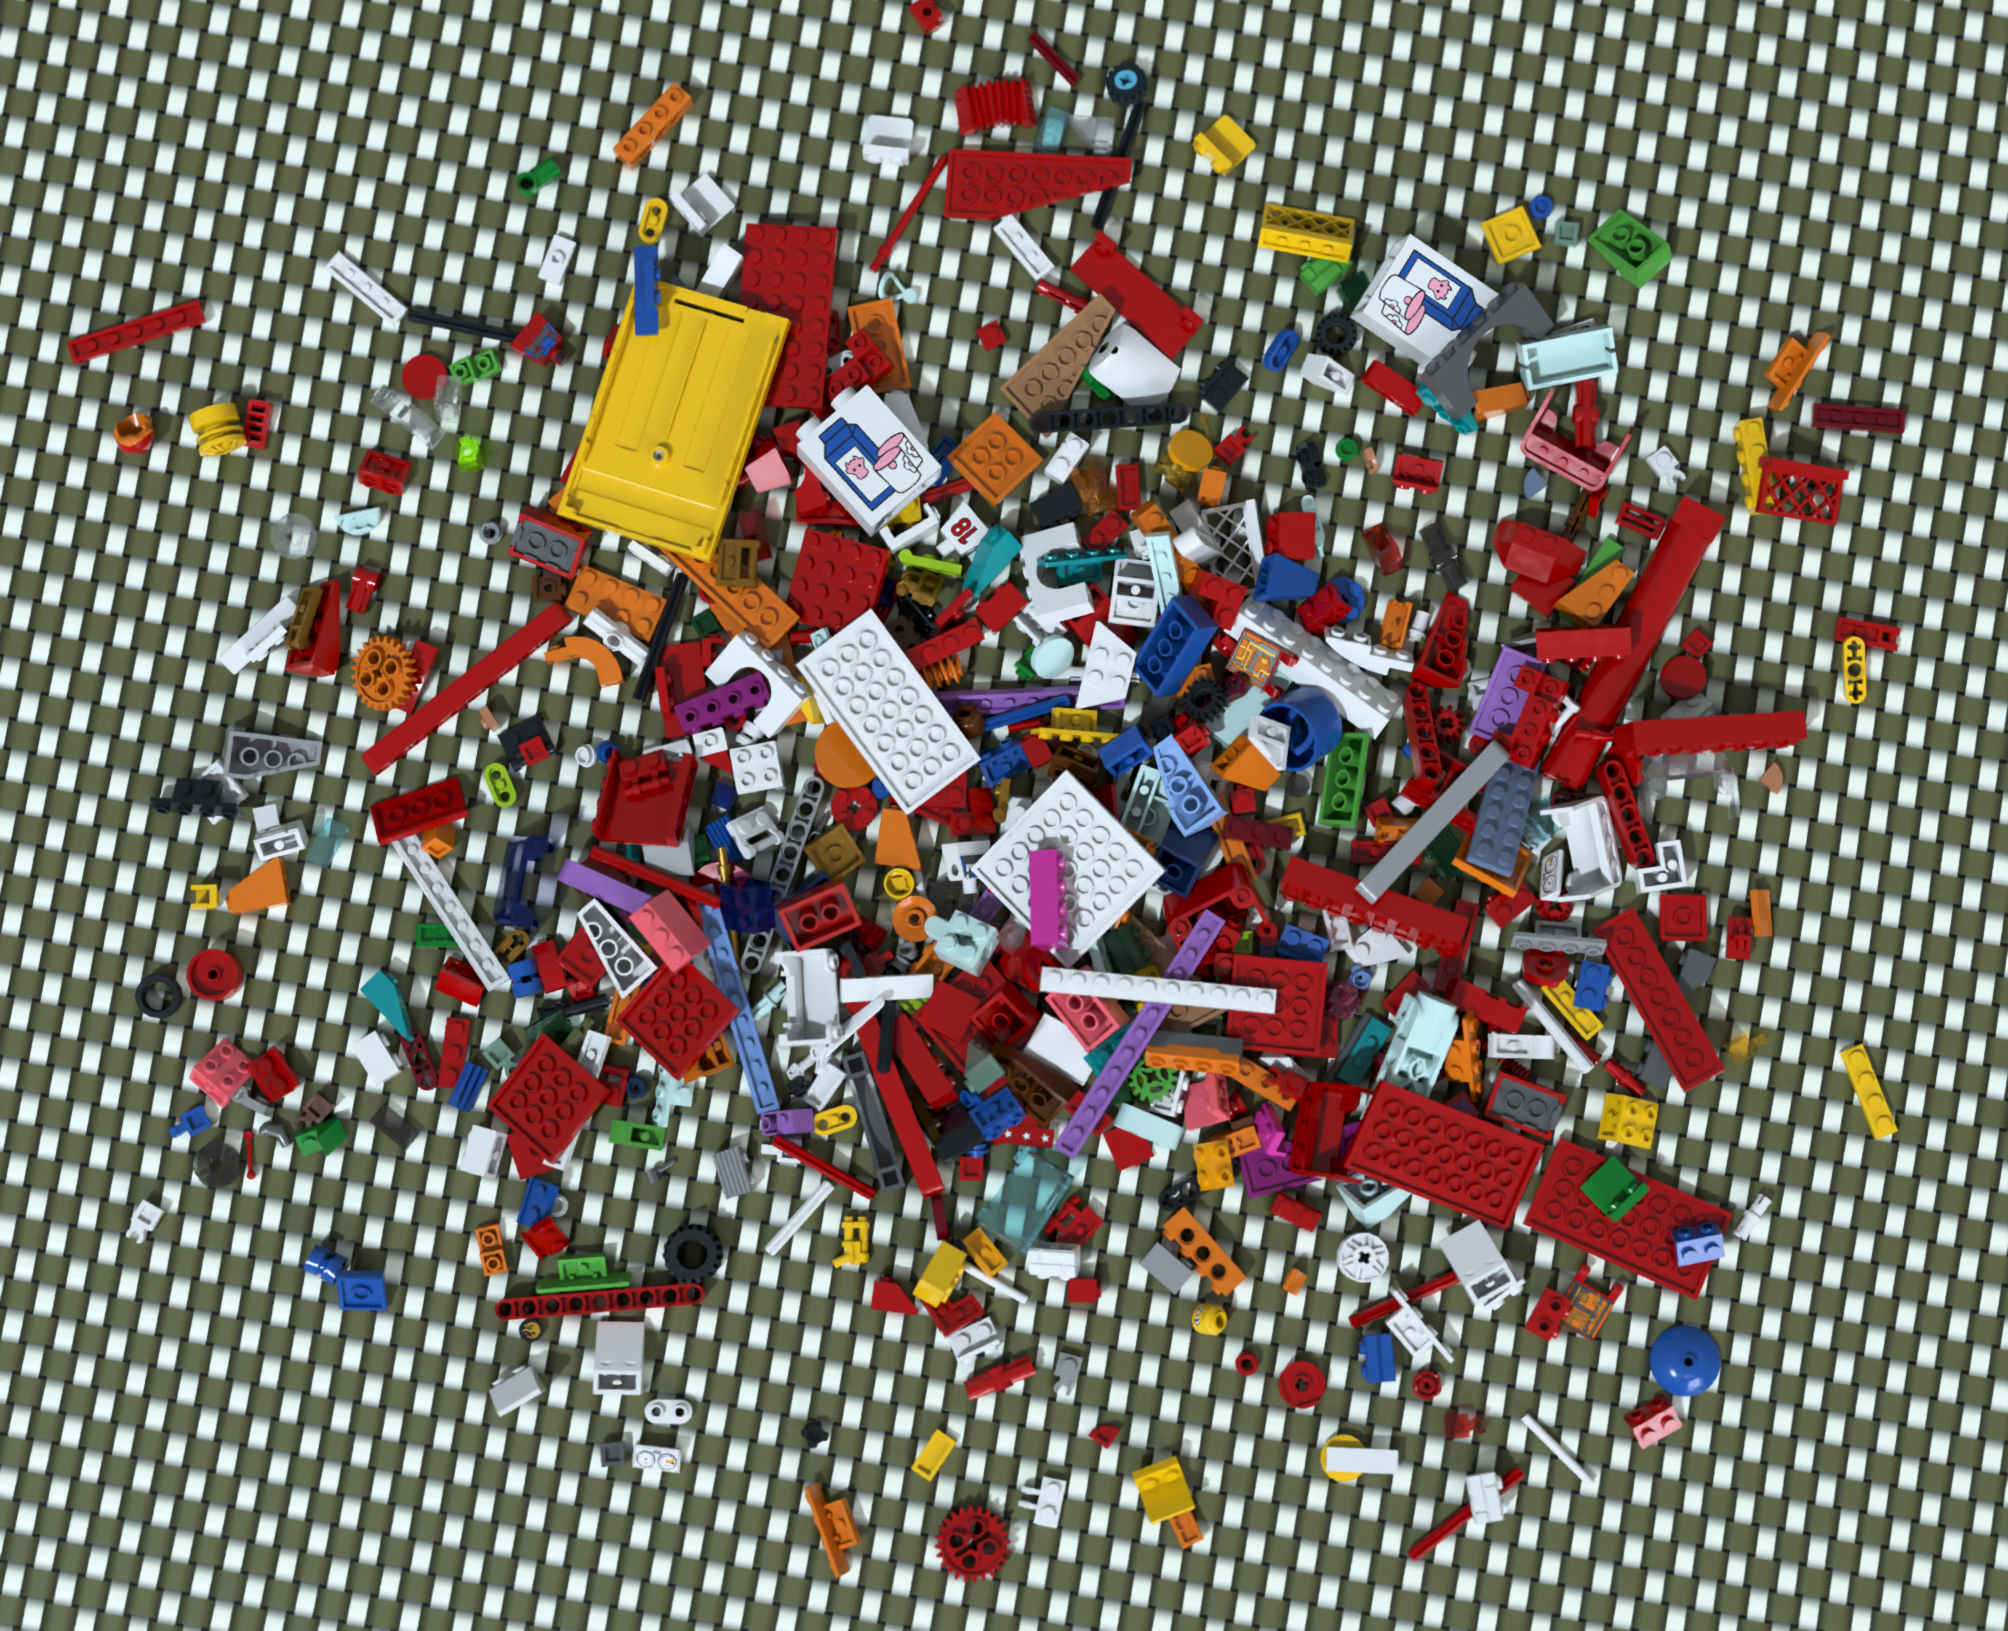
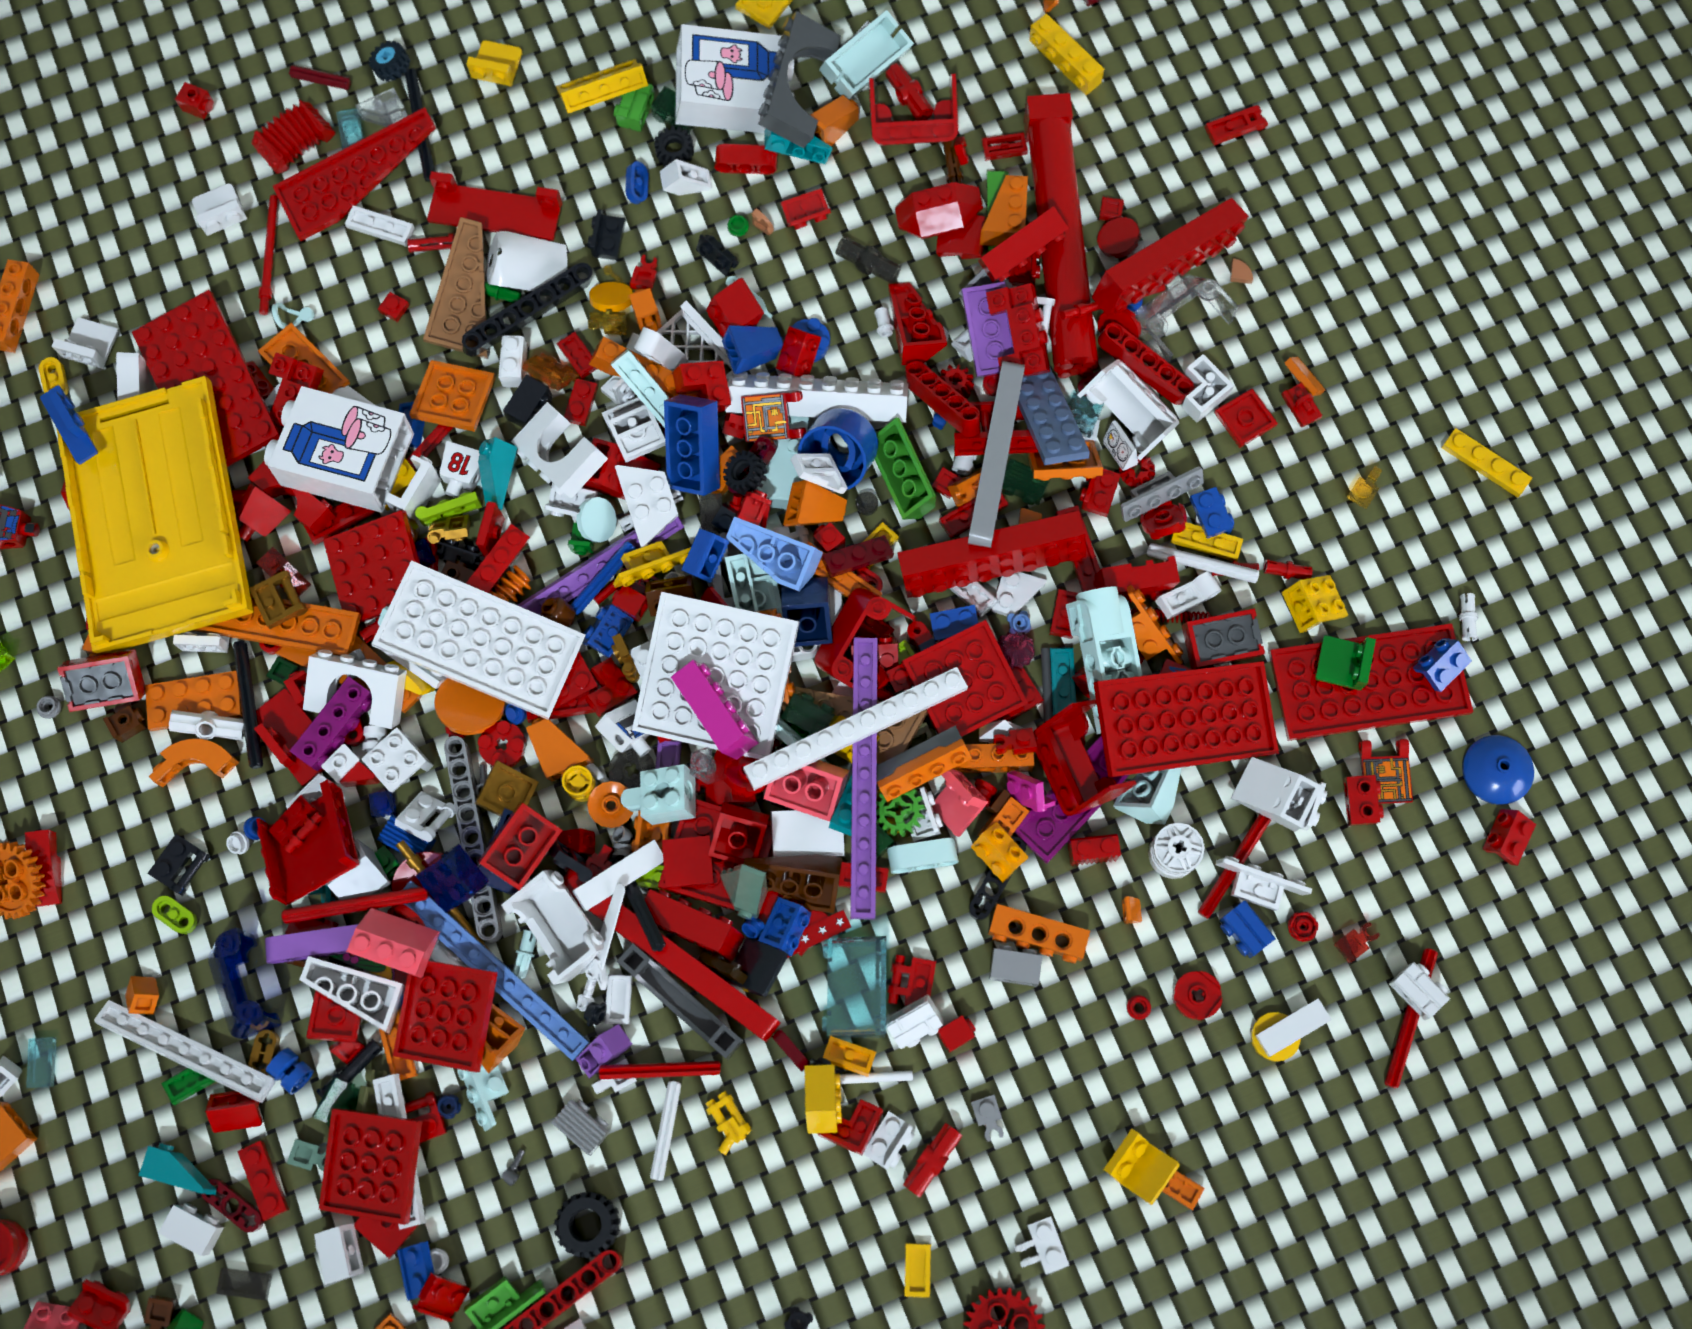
camera: 30 degrees left, 10 degrees down
red beam [360,601,573,776] -> none
red tile [370,776,469,846] -> none
blue tile [447,1061,488,1113] -> none
nougat plate [478,705,501,732] -> none
red plate [518,736,550,767] -> none
red slope [531,939,568,994] -> none
bright green slope [608,1119,666,1151] -> none
yellow plate [813,1105,857,1136] -> none
red slope [870,1276,918,1315] -> none
red plate [959,1157,983,1181] -> none
blue plate [967,1141,989,1158] -> none
red brick [975,582,1029,636] -> none
teal bracket [1037,547,1128,585] -> none
red tile [1088,1425,1121,1449] -> none
red piece [1103,1127,1154,1171] -> none
yellow head [1192,1303,1227,1335] -> none
white slope [1324,626,1414,675] -> none
clear red slope [1361,523,1405,577] -> none
orange hinge [1377,599,1413,650] -> none
white bar [1521,1413,1595,1487] -> none
sand blue tile [1523,467,1547,500] -> none
red plate [1592,907,1726,1093] -> none
dark grey arch [1635,948,1716,1090] -> none
white plate [1645,445,1686,489] -> none
red fence [1755,457,1849,526] -> none
yellow beam [1842,636,1866,704] -> none

